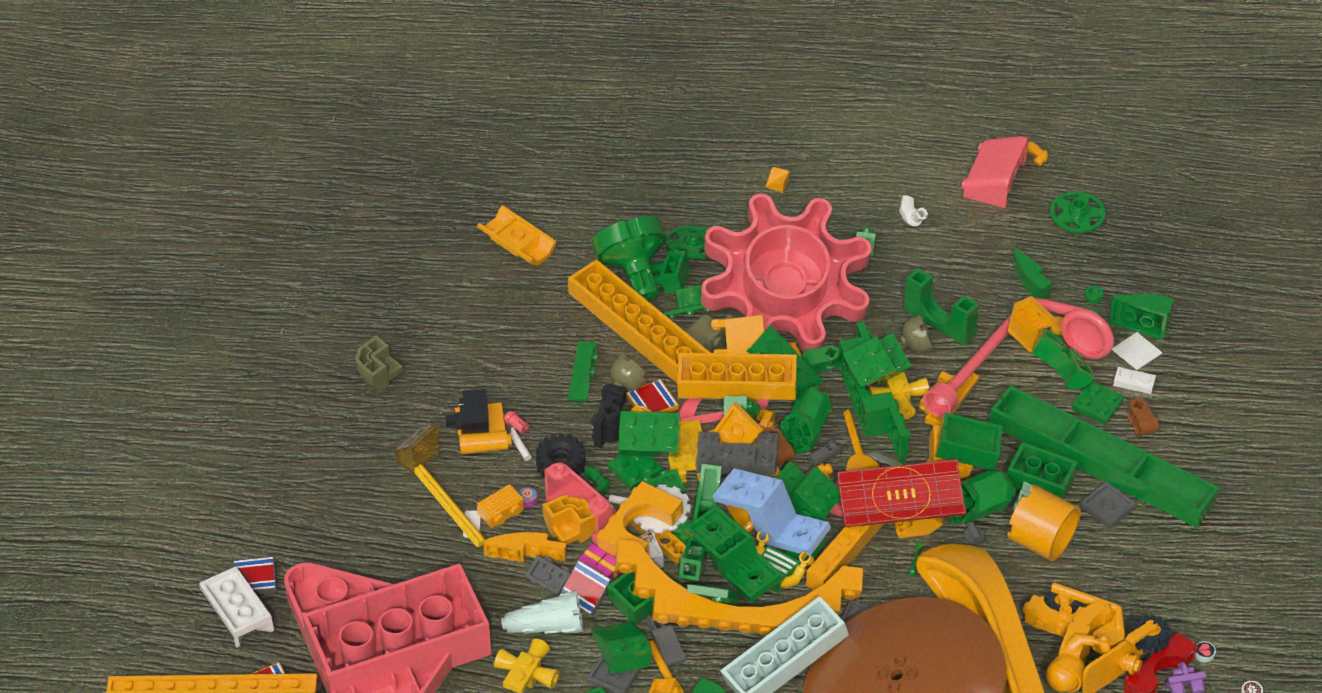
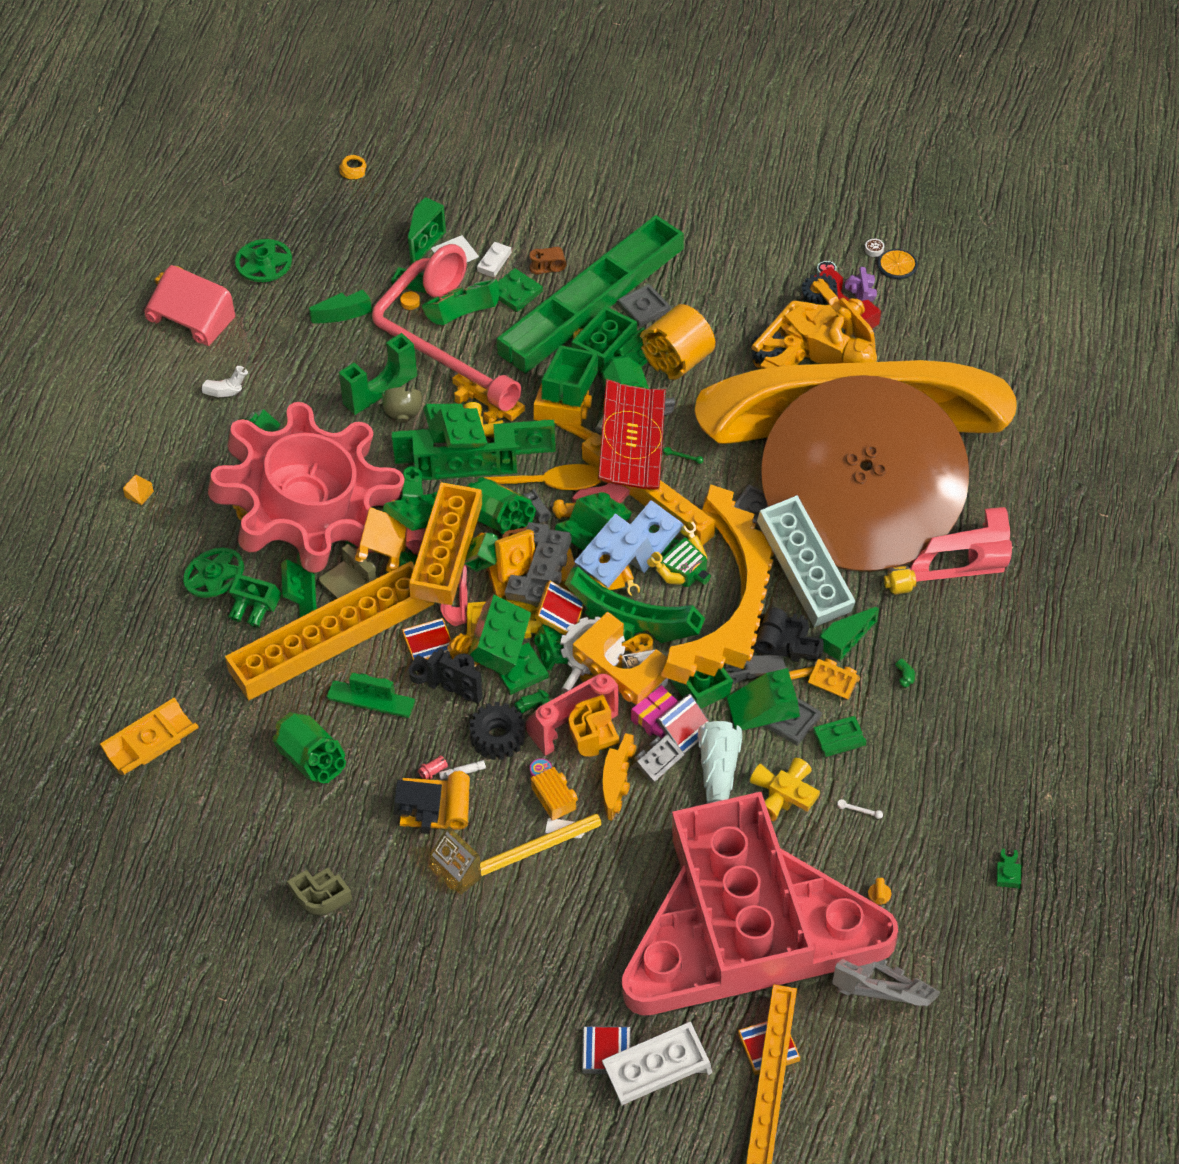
camera: 80 degrees left, 5 degrees up
green piece [591,216,667,301] -> none
olive cylinder [610,355,649,392] -> none
green bracket [685,505,783,603] -> none
wing [687,584,745,604] -> none
white sticker [865,452,904,466] -> none
light orange bracket [1008,296,1056,353] -> none
green tile [1084,286,1104,304] -> none
none -> green brick [272,712,346,783]
none -> light orange piece [339,155,367,179]
none -> tile [534,580,584,636]
none -> black plate [751,607,824,662]

